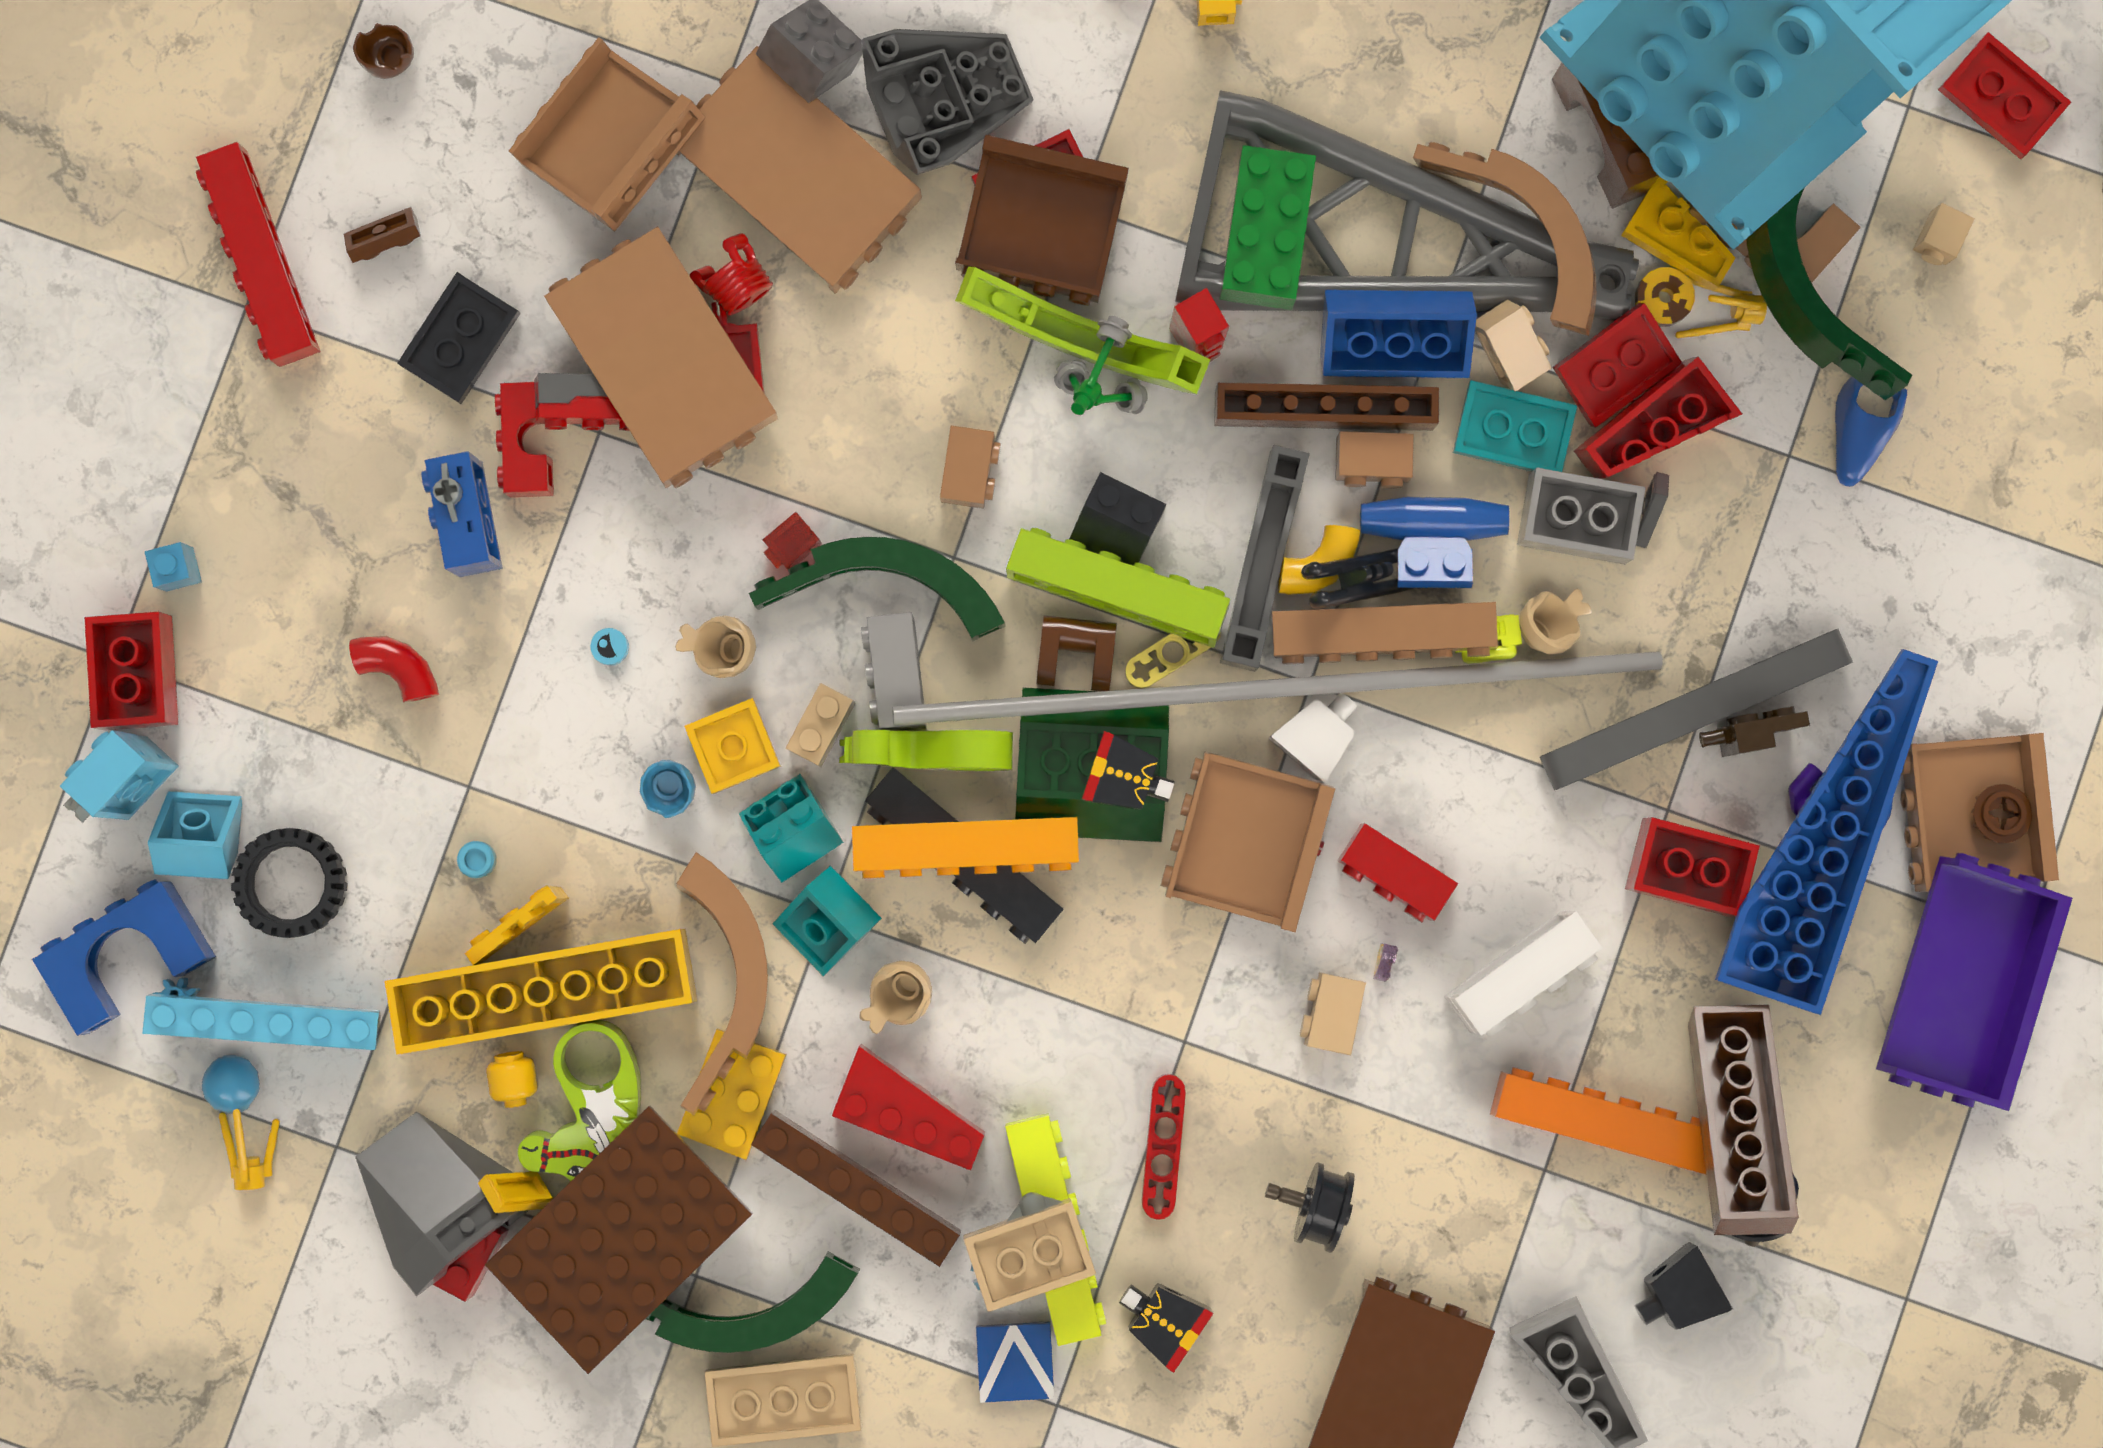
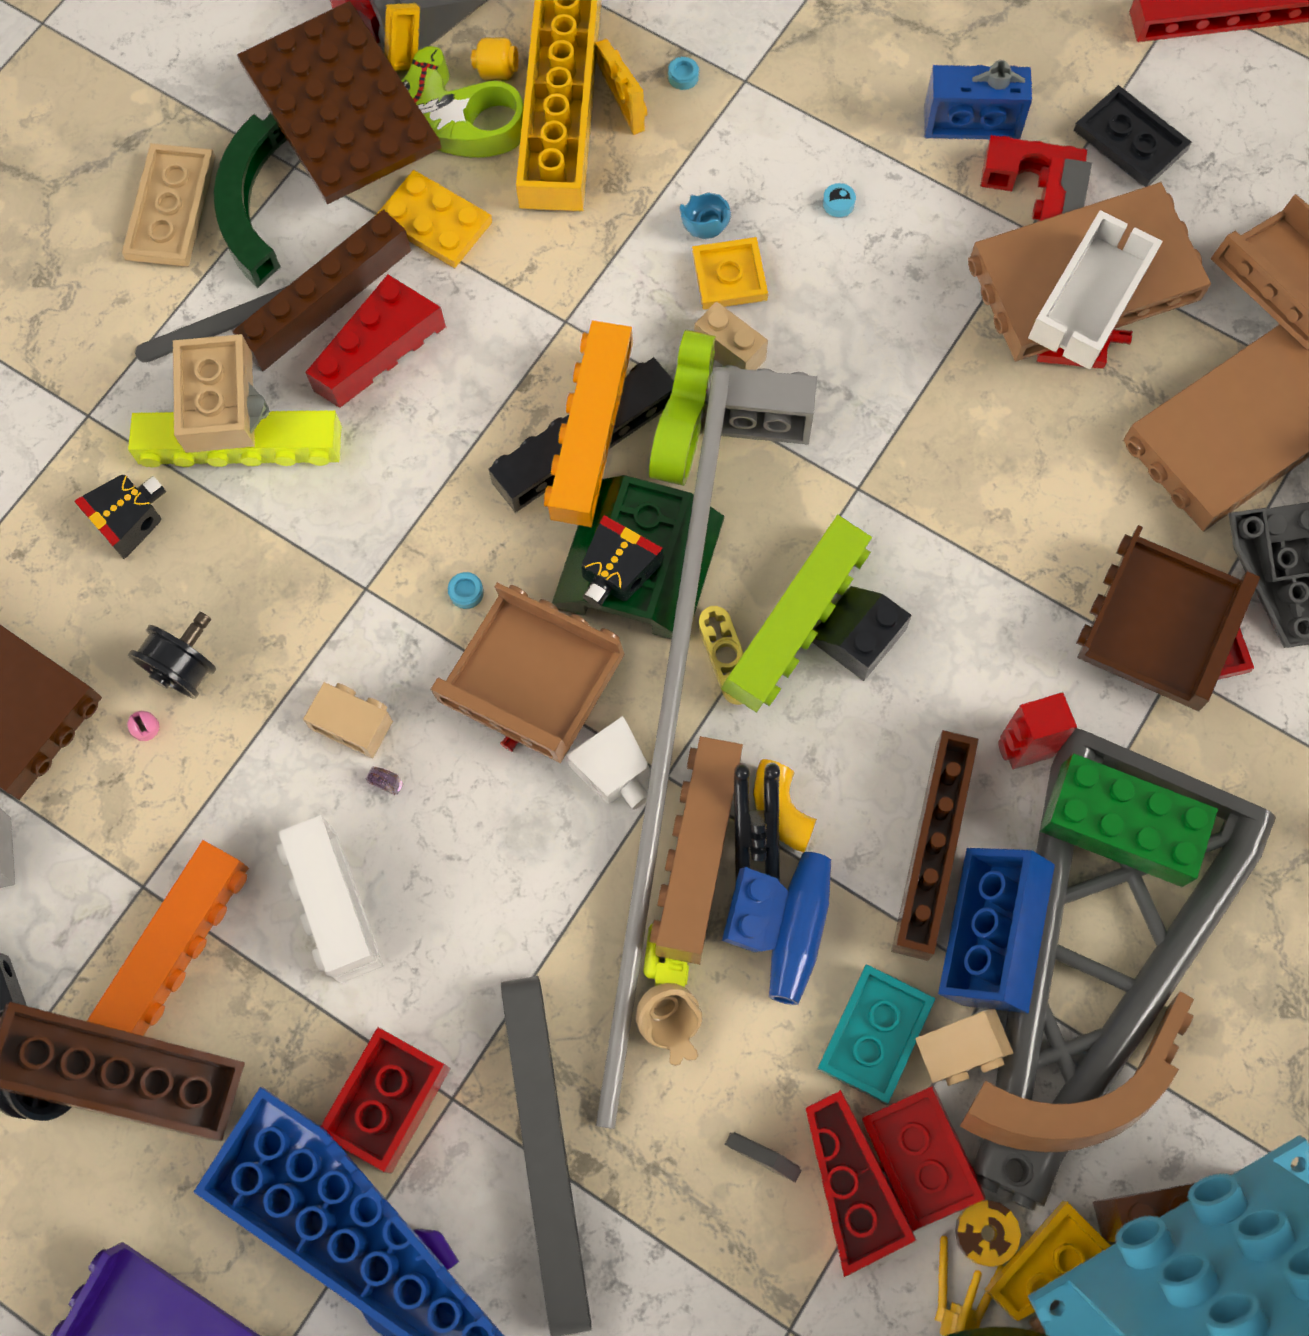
camera: 110 degrees right, 15 degrees down
reddish brown plate [343,207,421,263] -> none
red cylinder [349,636,440,703] -> none
tan hat [675,615,756,678] -> none
medium nougat arch [676,852,768,1115] -> none
red piece [689,233,773,316] -> none
teal slope [739,774,844,883] -> none
dark green arch [749,537,1006,641] -> none
clear red brick [762,512,822,570] -> none
teal slope [772,865,882,977] -> none
tan hat [859,961,932,1034] -> none
medium nougat brick [940,425,1001,509] -> none
lime arch [955,267,1210,394] -> none
blue tile [976,1322,1054,1403] -> none
reddish brown connector [1036,615,1117,691] -> none
plant [1054,316,1148,415] -> none
red beam [1141,1074,1186,1220] -> none
dark grey arch [1220,445,1310,672] -> none
medium nougat brick [1335,431,1414,488] -> none
red brick [1337,823,1459,923] -> none
light grey brick [1517,468,1646,565] -> none
dark brown plate [1699,706,1810,757] -> none
none -> bright pink hinge [127,711,159,741]
none -> dark grey piece [135,286,287,363]
none -> medium azure tile [448,572,484,609]
none -> white piece [1028,210,1163,370]

